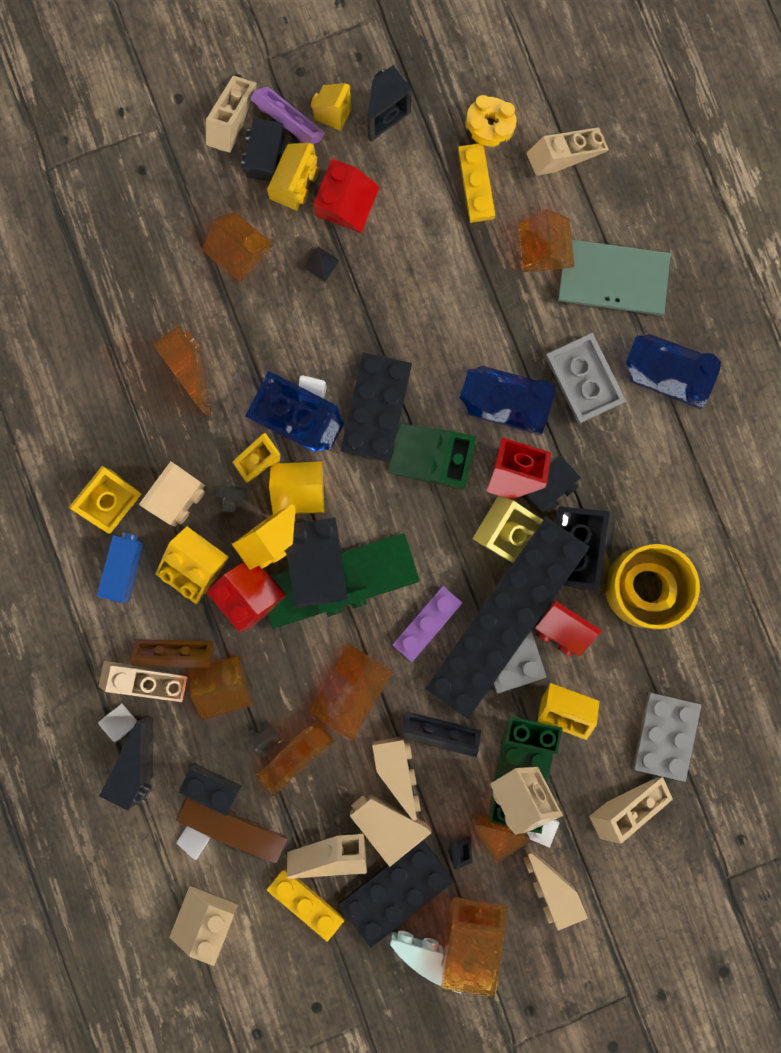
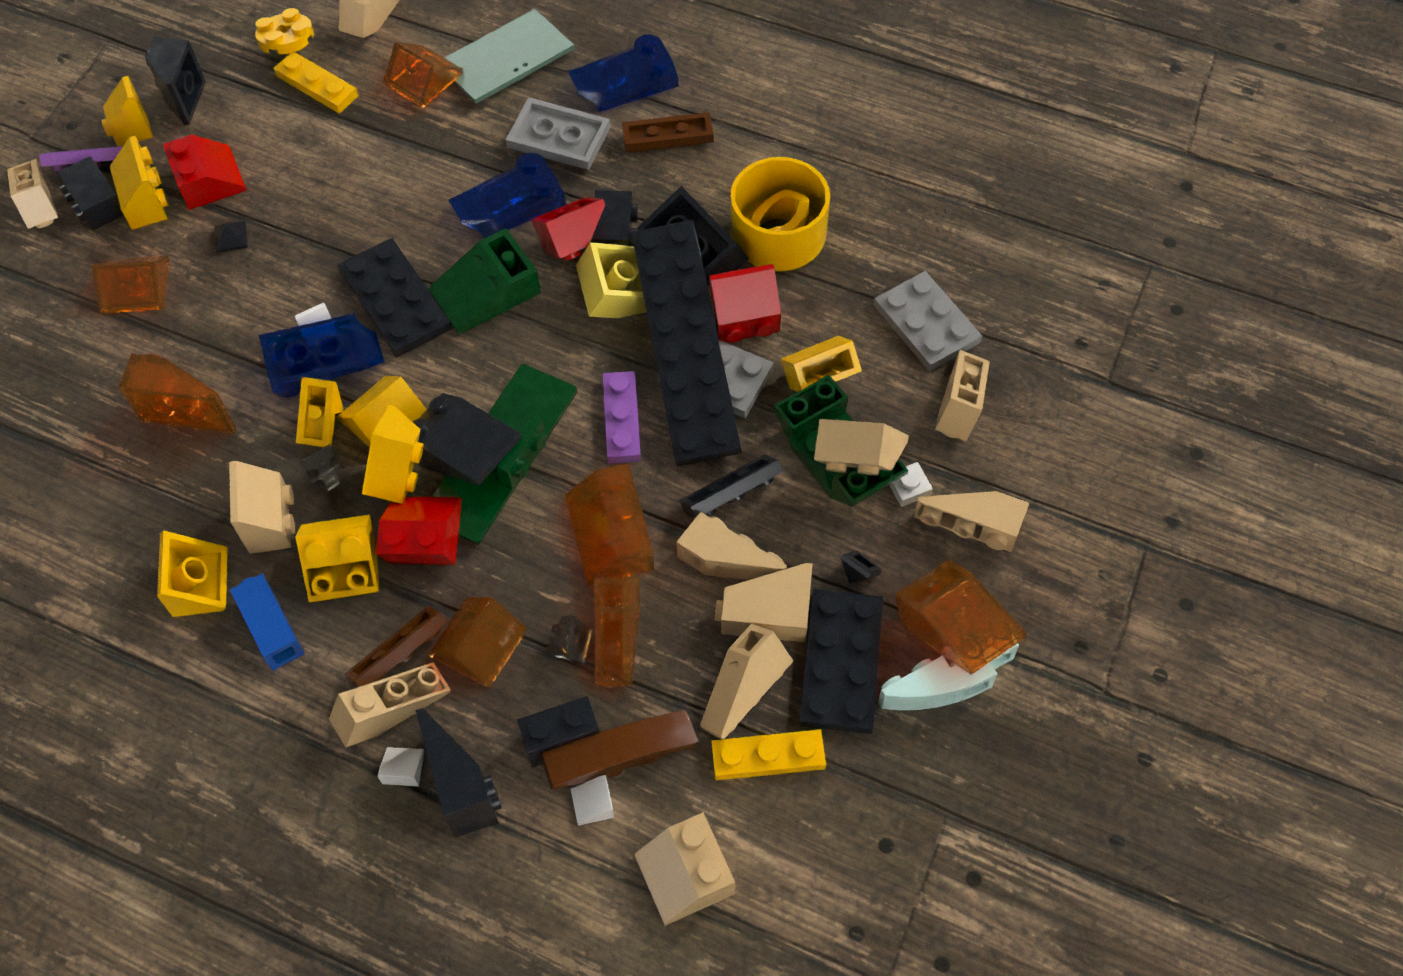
camera: 40 degrees left, 25 degrees down
clear orange slope [471,814,530,863] -> none
none -> reddish brown plate [622,112,714,153]

